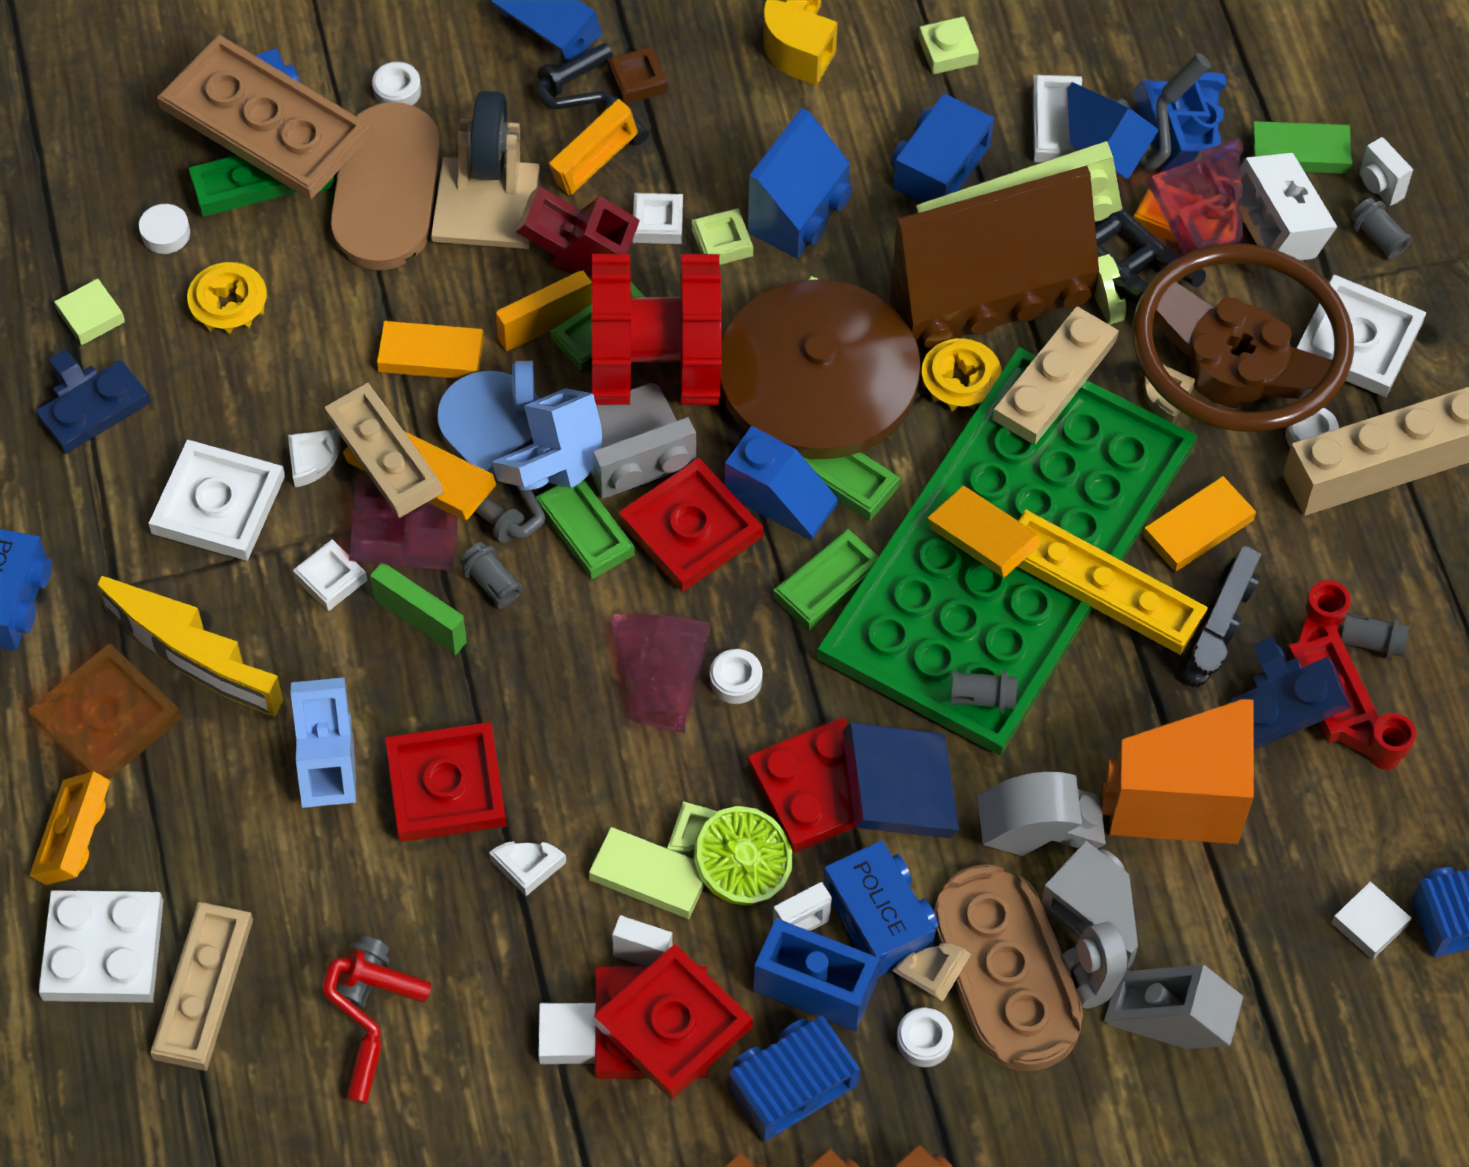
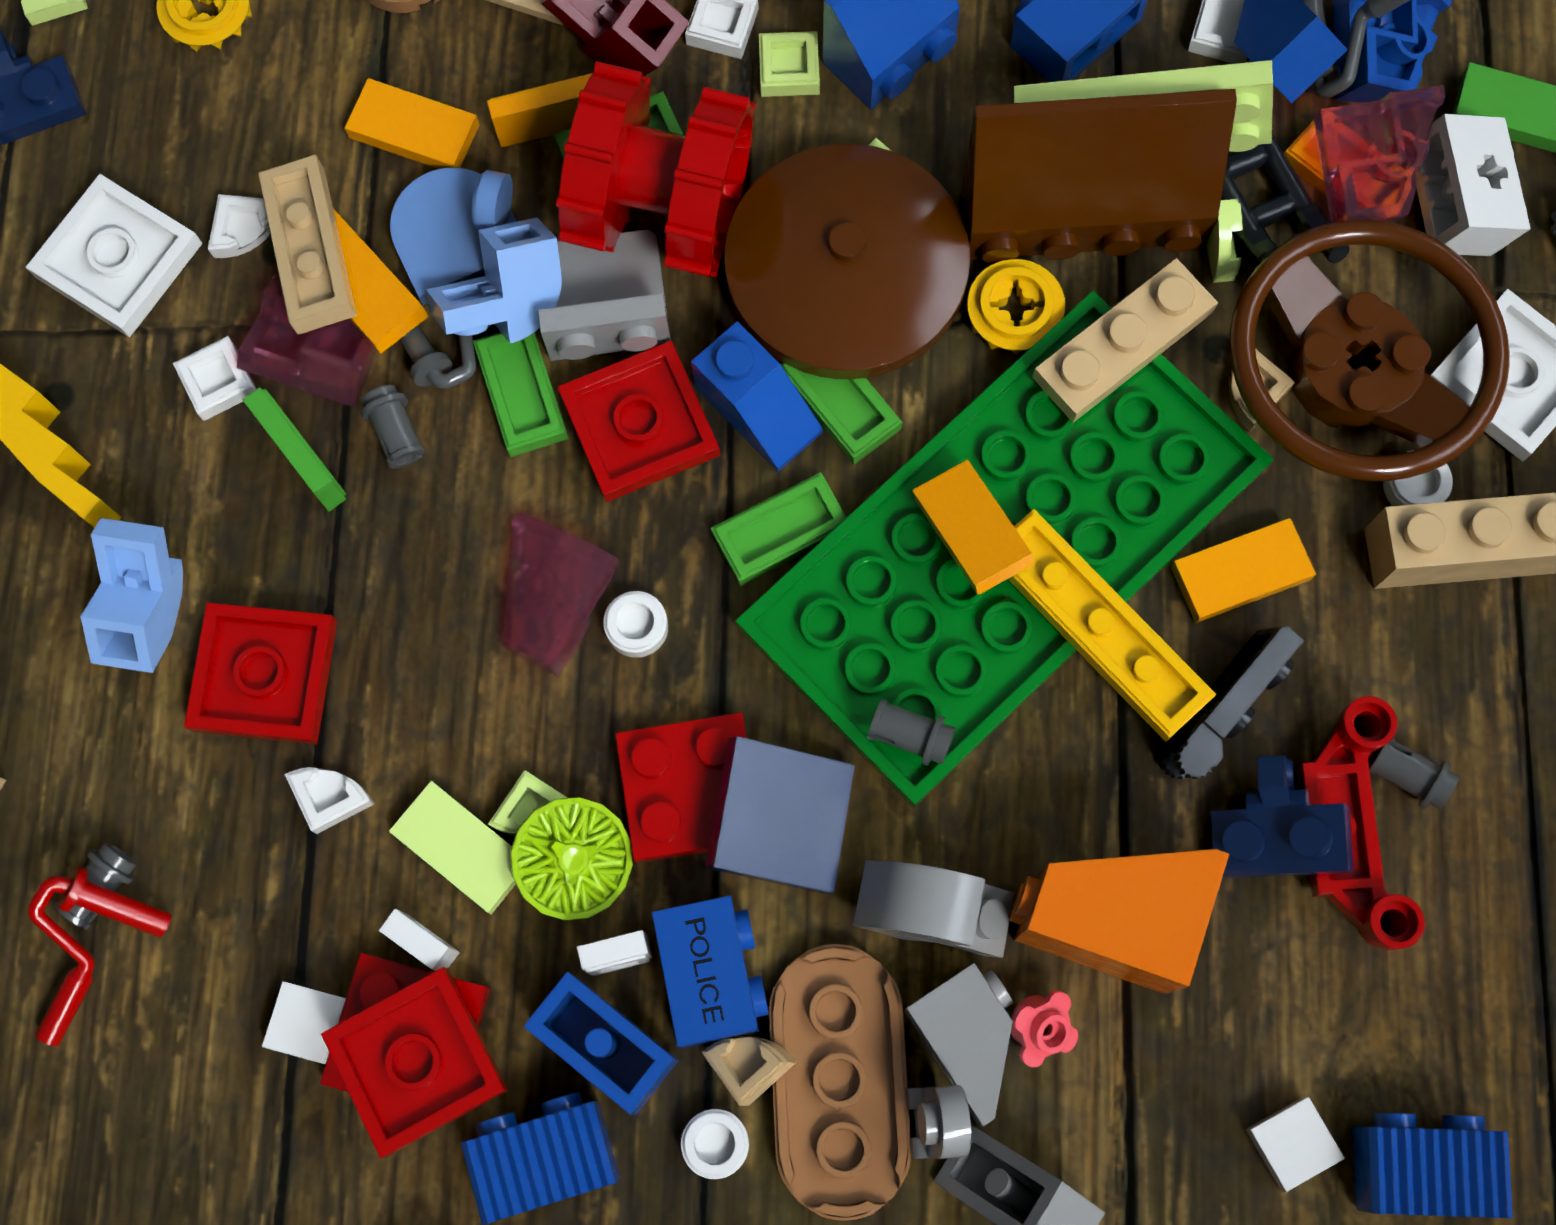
camera: 20 degrees right, 15 degrees up
none -> coral plate [1011,990,1078,1067]

